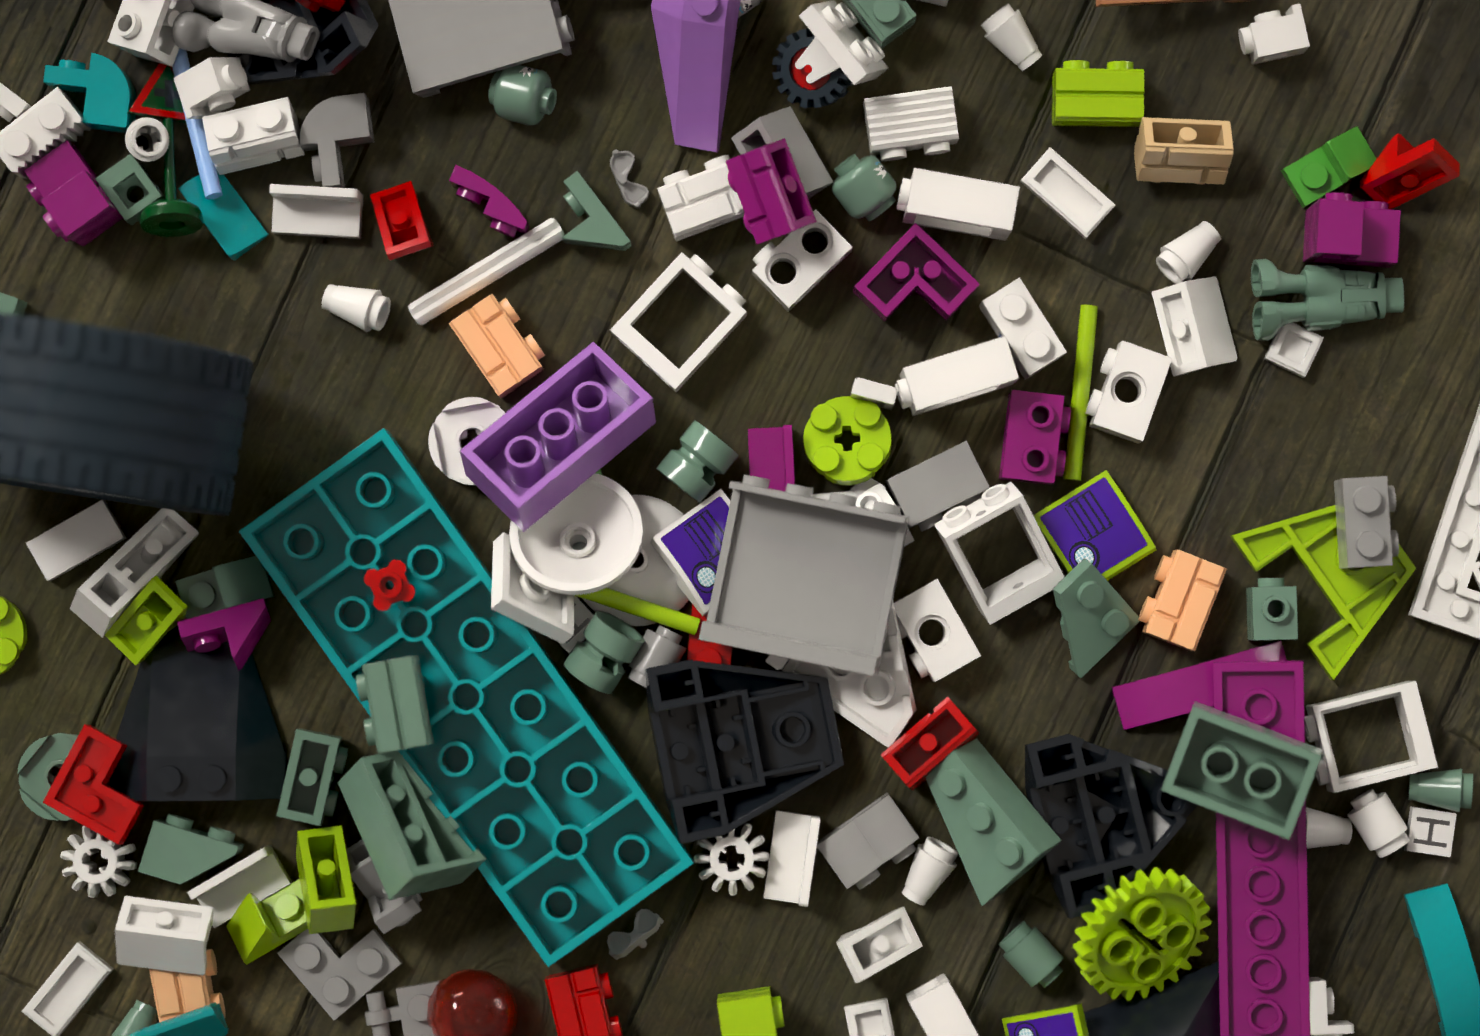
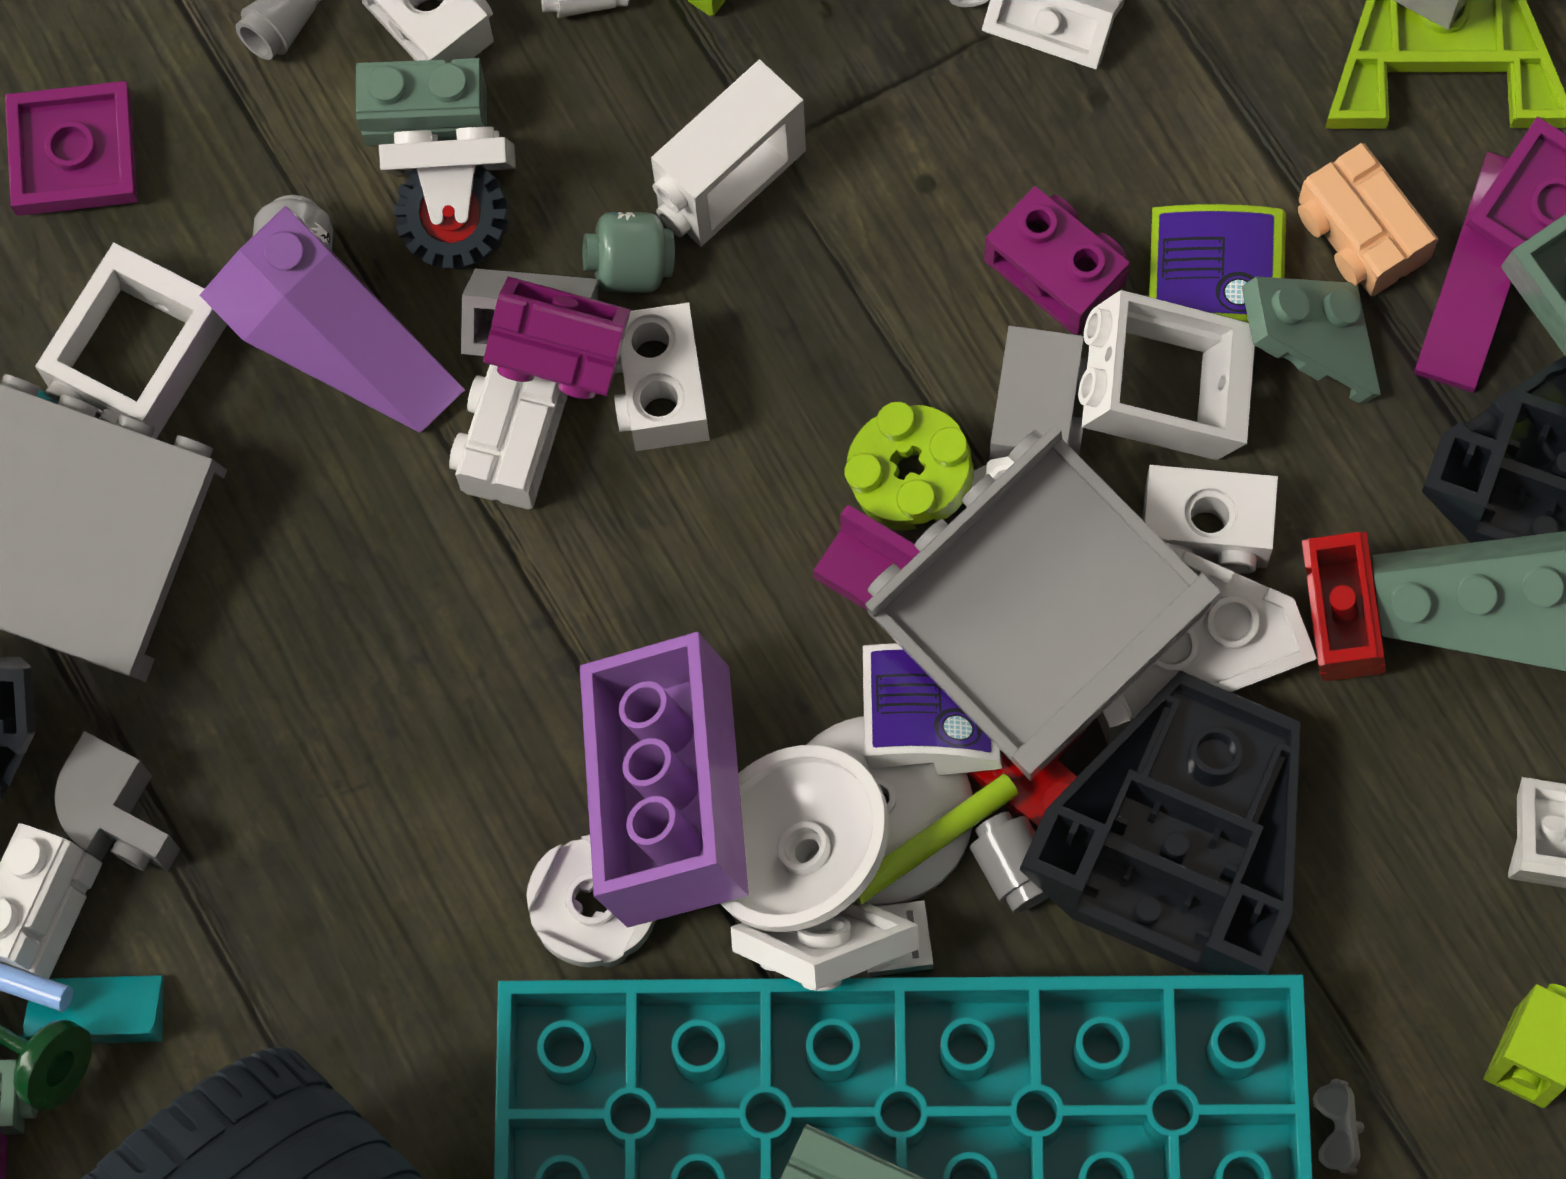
camera: 55 degrees left, 15 degrees down
white panel [269,184,363,239] -> none
white cone [322,284,391,332] -> none
red plate [364,560,416,611] -> none
red slope [370,181,434,261] -> none
white axle [408,218,564,325] -> none
magenta slope [449,165,530,237] -> none
light nougat brick [449,294,545,398] -> none
sand green head [488,64,557,125] -> none
sand green slope [562,171,632,251] -> none
sand green wheel [564,611,645,694] -> none
light grey piece [610,149,650,209] -> none
white window [610,252,747,392] -> none
sand green wheel [656,420,739,503] -> none
white gear [694,823,769,895] -> none
white panel [763,810,820,907] -> none
light grey brick [817,792,919,890] -> none
white tile [850,377,898,410] -> none
magenta brick [853,223,979,322] -> none
white brick [863,86,959,161] -> none
white window [895,336,1019,416] -> none
white cone [902,836,958,906] -> none
white brick [979,277,1067,380] -> none
white tile [1020,147,1115,239] -> none
lime bar [1064,305,1098,481] -> none
white brick [1085,340,1172,444] -> none
sand green brick [1246,578,1298,640] -> none

